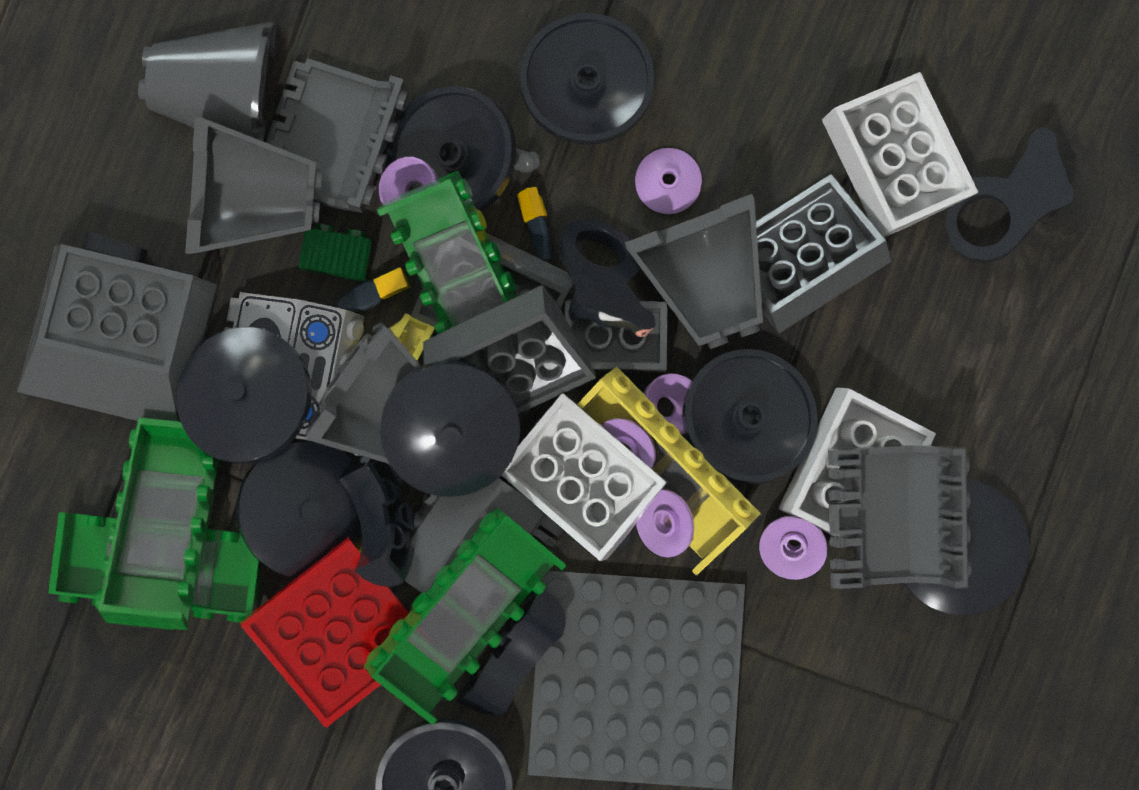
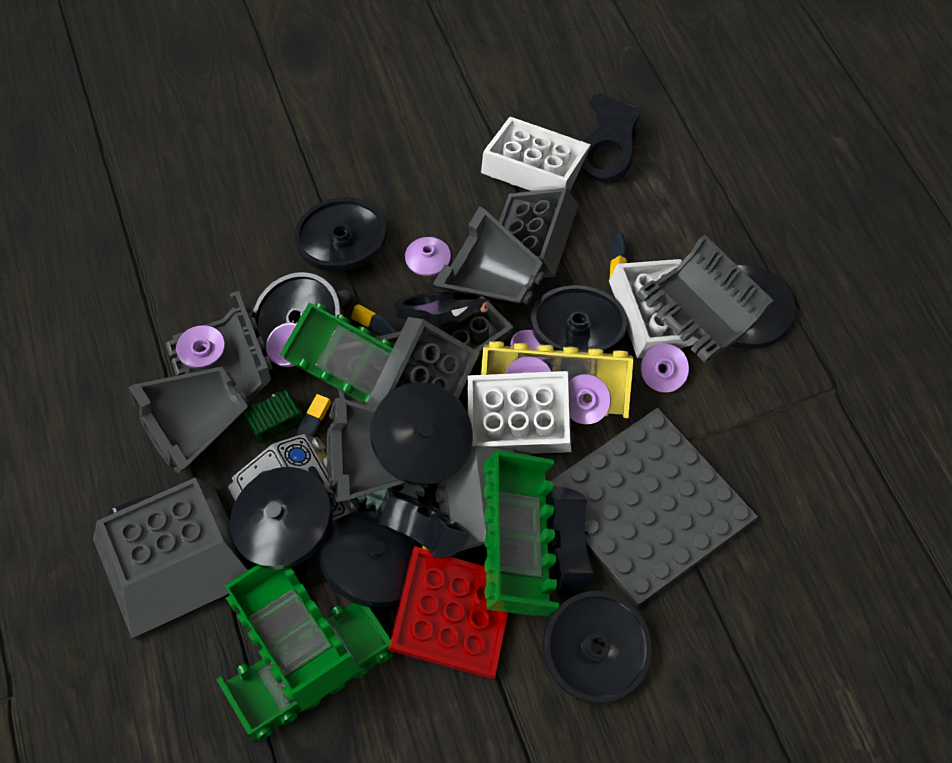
camera: 45 degrees left, 25 degrees down
dark grey cone [138,22,278,142] -> none
none -> lavender dish [176,325,225,368]
none -> black piece [610,233,627,277]

